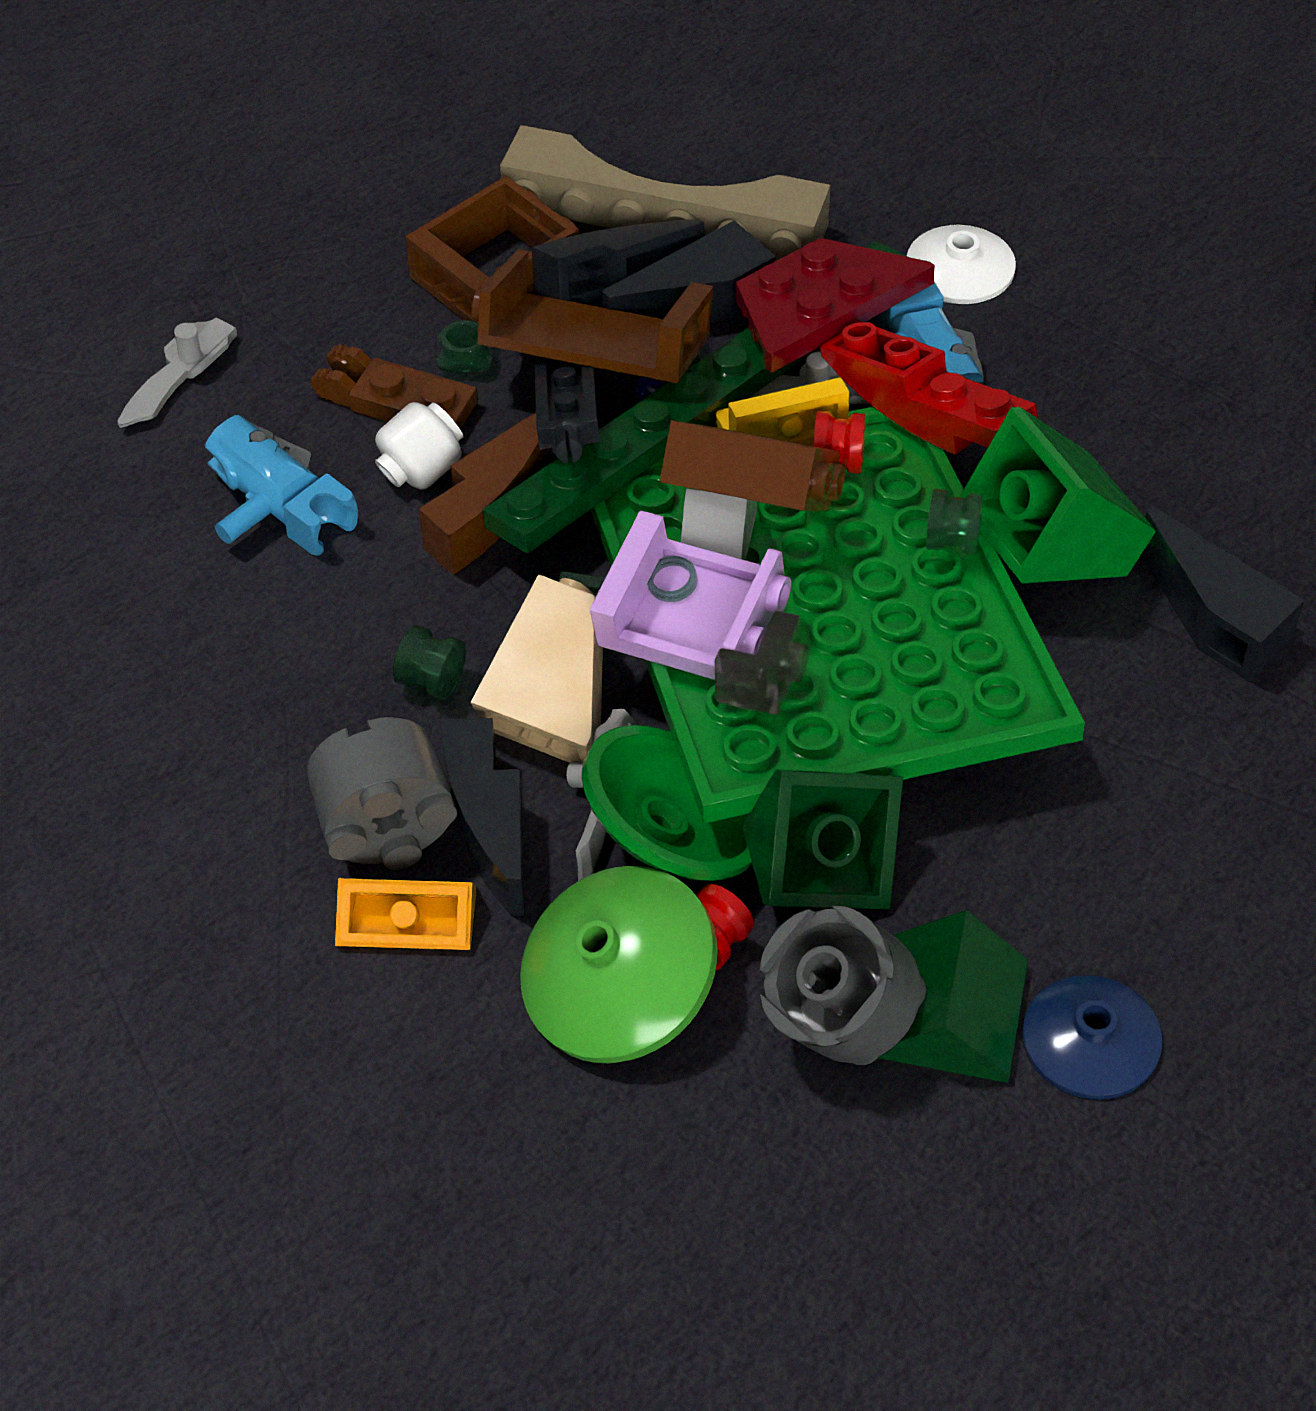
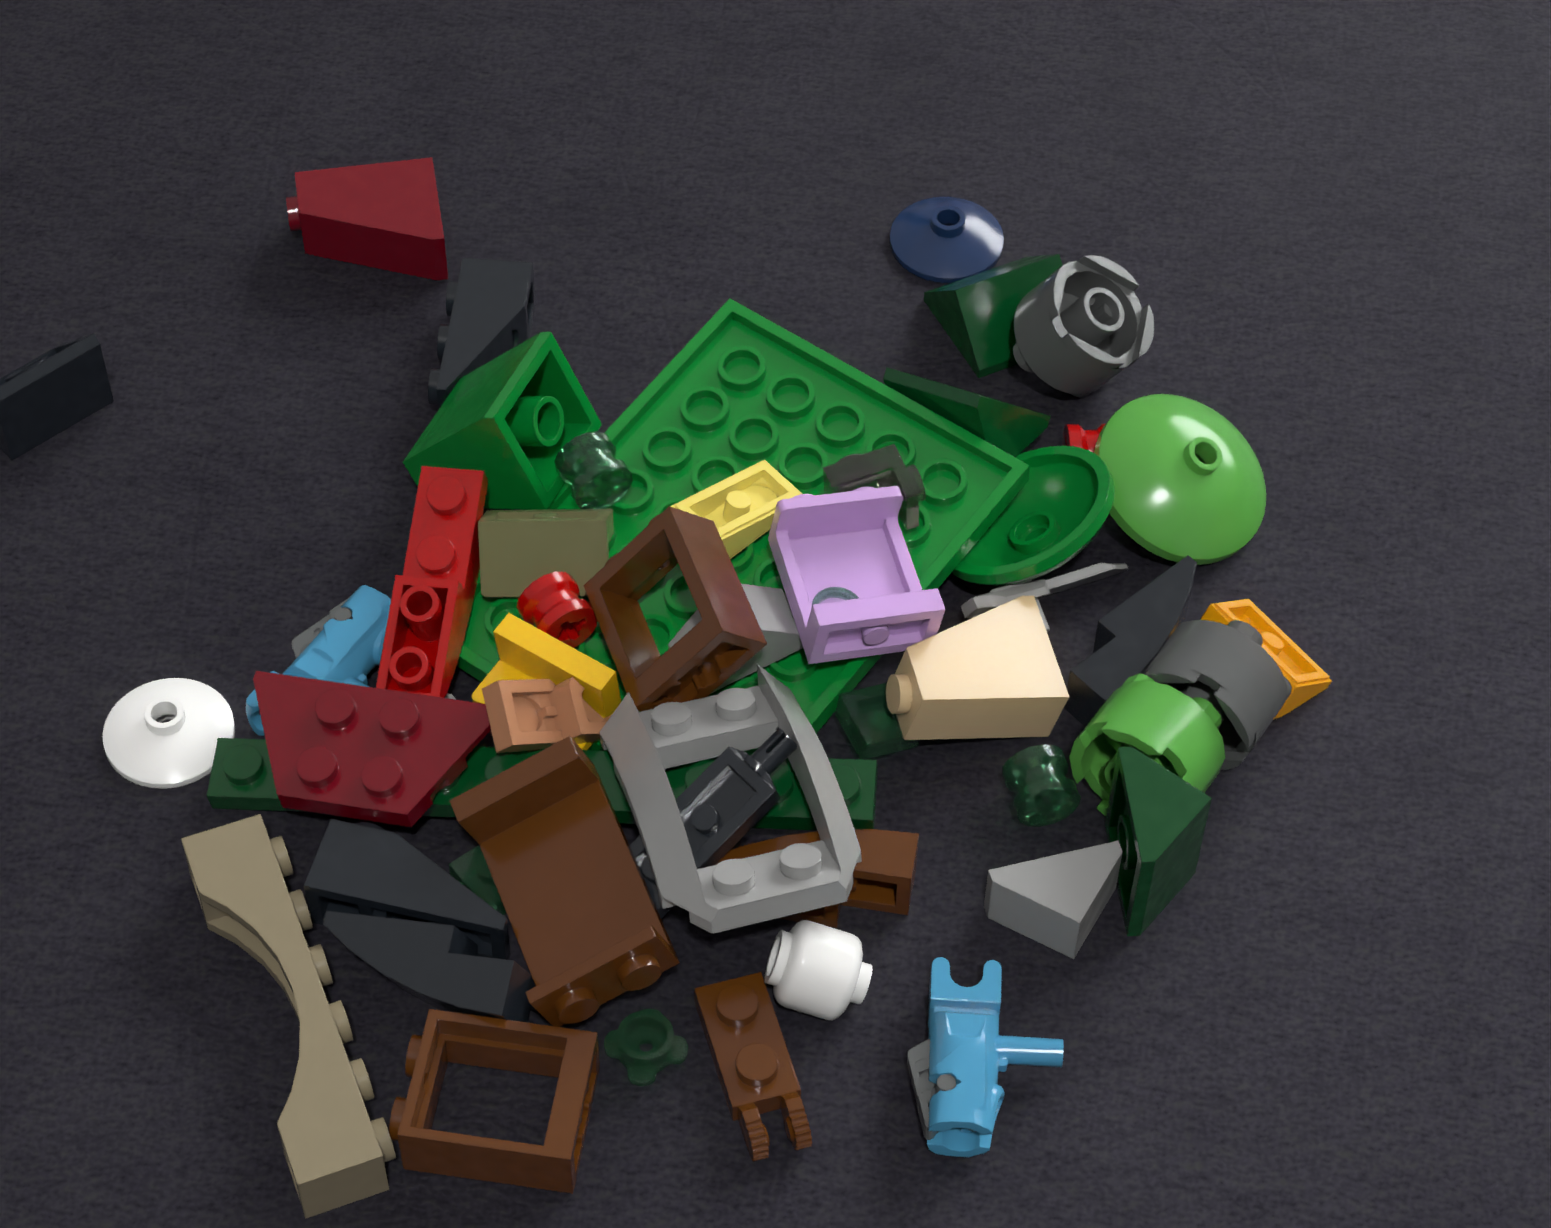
camera: 130 degrees left, 0 degrees up
none -> olive panel [478,509,614,597]
none -> nougat slope [482,677,611,753]
none -> light grey wedge [599,664,862,934]
none -> light yellow slope [670,460,802,559]
none -> light grey slope [984,841,1123,959]
none -> bright green brick [1069,673,1225,816]
none -> dark green slope [1105,747,1212,937]

